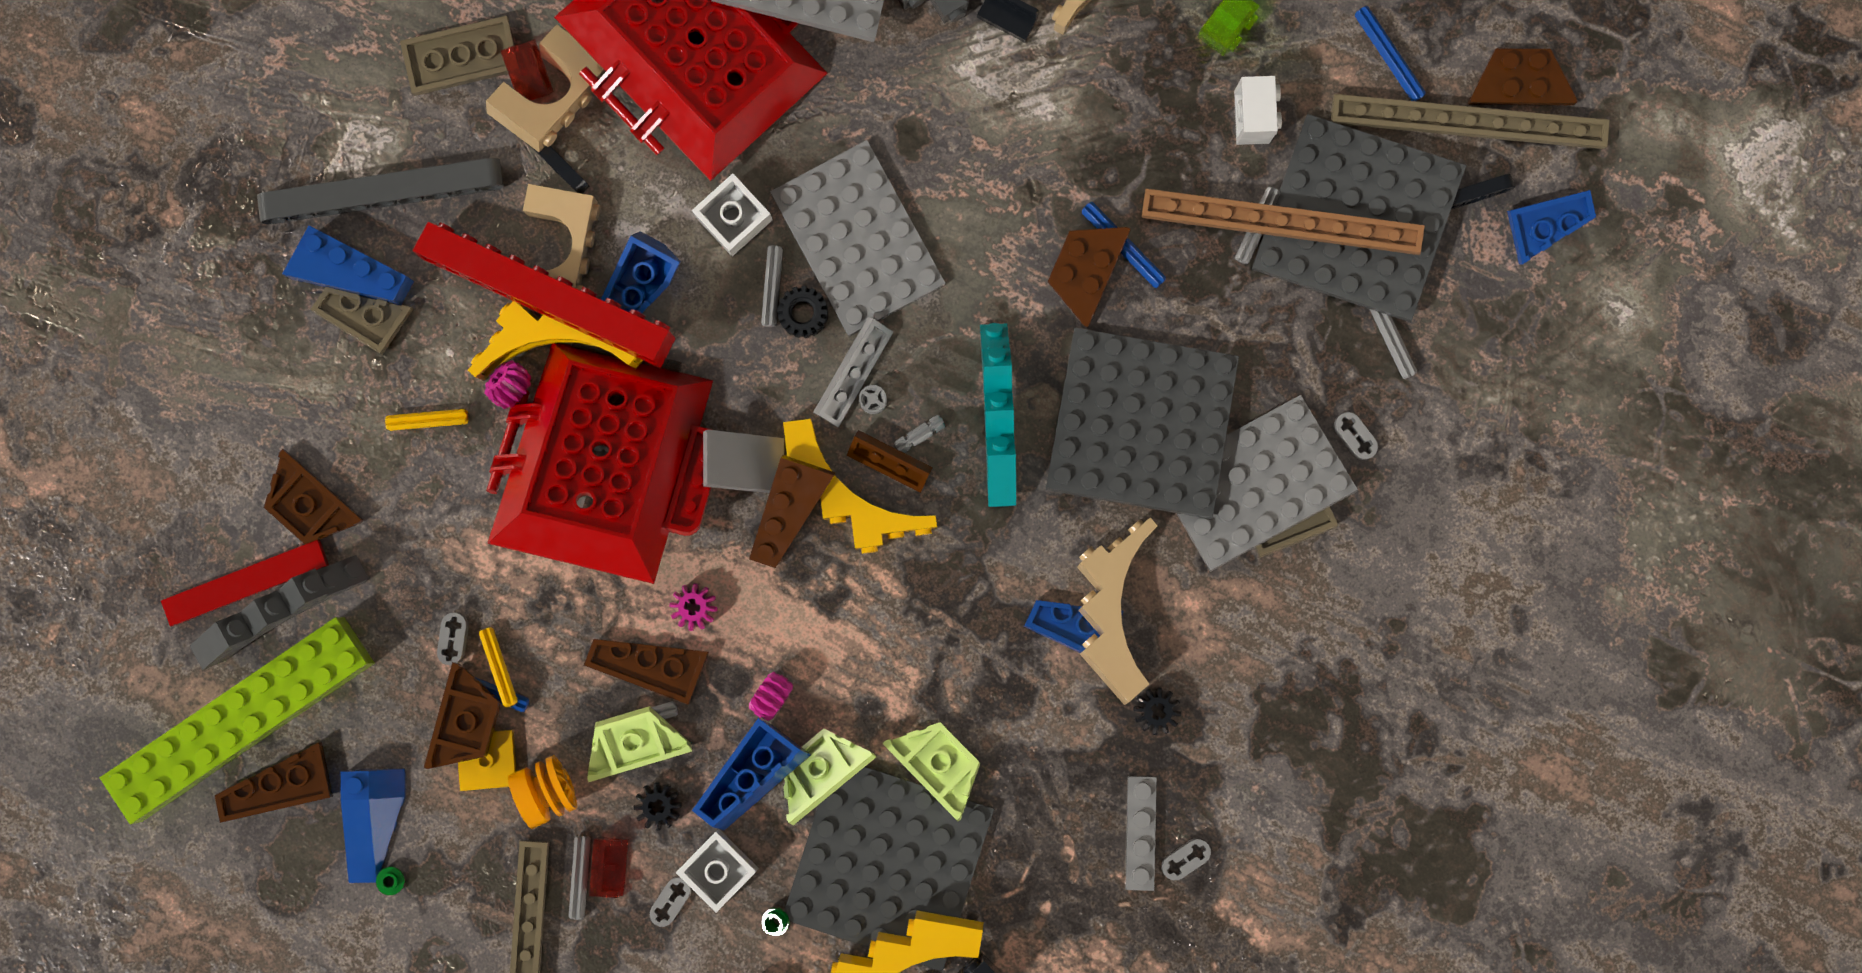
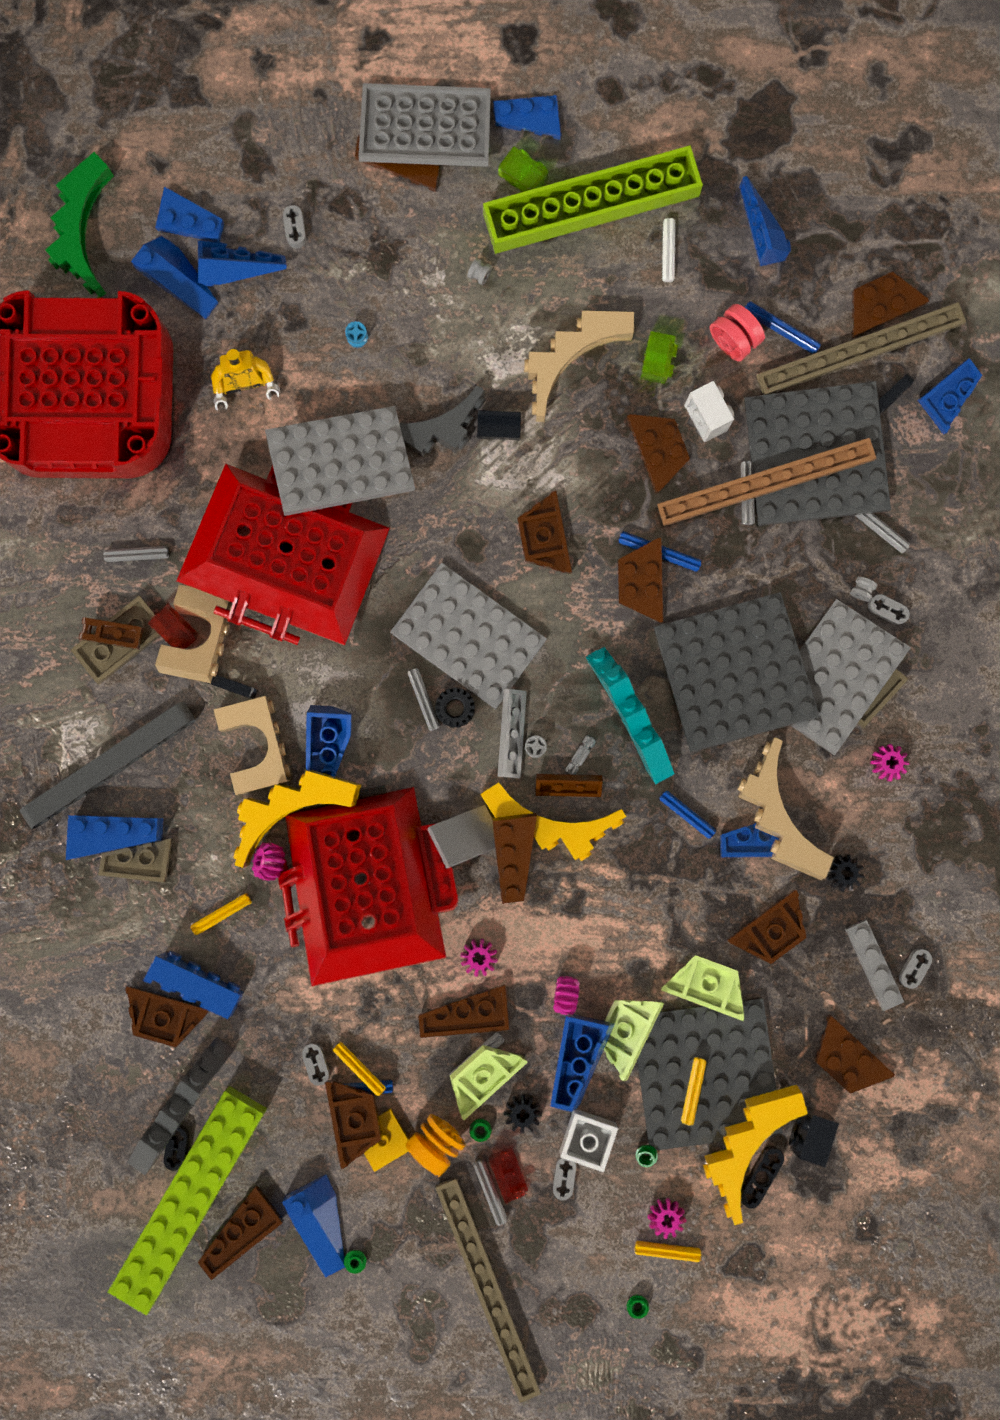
camera: 30 degrees left, 0 degrees up
red tile [161,540,329,627] -> none
red brick [412,222,676,368] -> none
white brick [692,173,773,257] -> none
none -> reddish brown plate [78,617,144,650]
none -> blue wedge [143,951,244,1019]
none -> black beam [163,1125,189,1171]
none -> green plate [469,1118,492,1142]
none -> reddish brown wing [517,491,572,574]
none -> reddish brown wing [627,414,690,494]
none -> blue axle [659,791,716,839]
none -> yellow axle [681,1057,707,1125]
none -> coral wheel [709,304,765,361]
none -> reddish brown wing [727,889,807,964]
none -> reddish brown wing [815,1015,895,1094]
none -> light grey wheel [850,576,878,602]
none -> dark pink gear [870,744,909,782]

